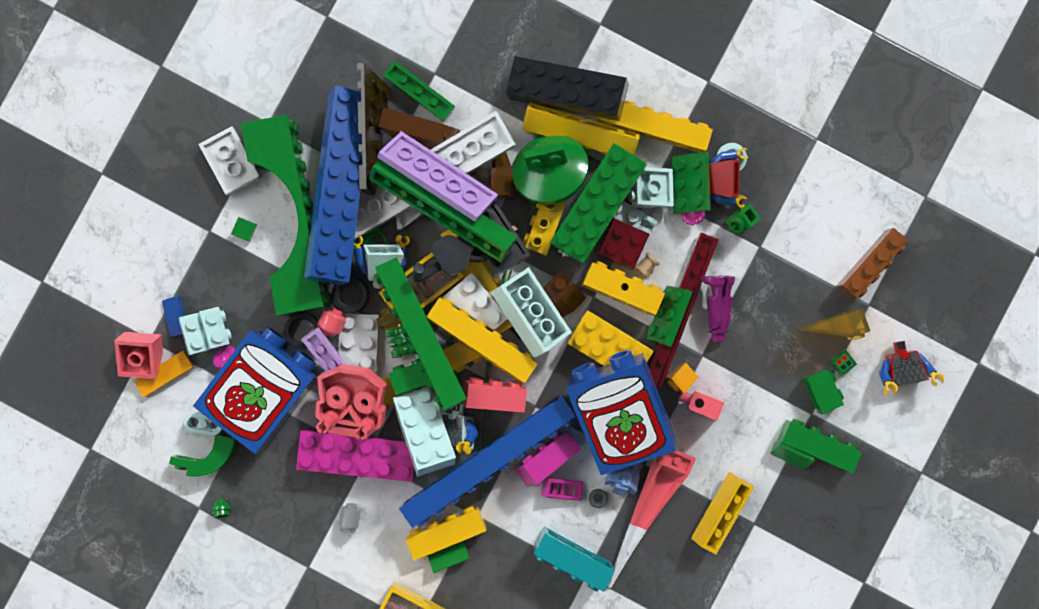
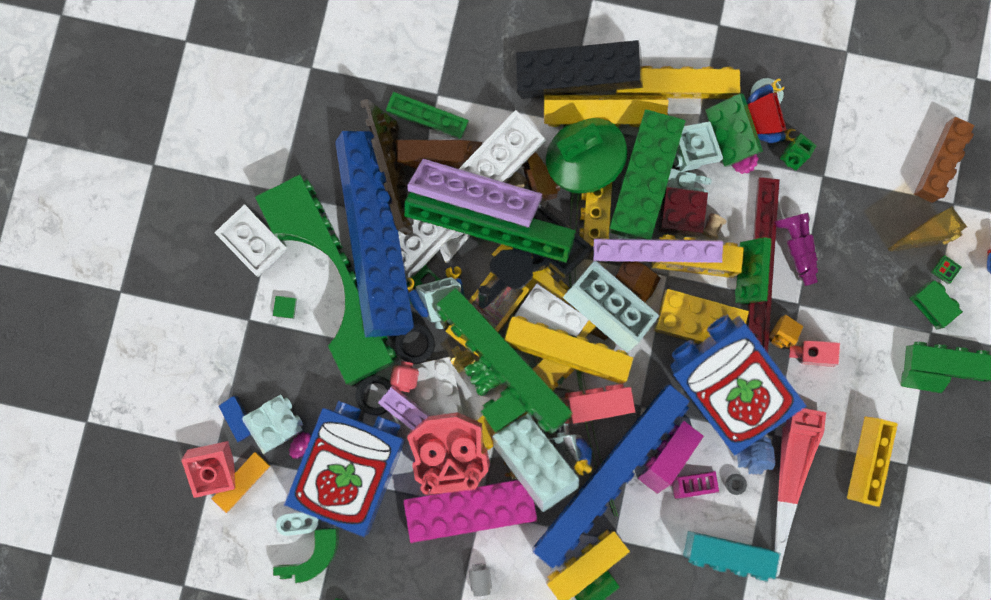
camera: 10 degrees left, 5 degrees down
none -> lavender plate [593,238,723,263]

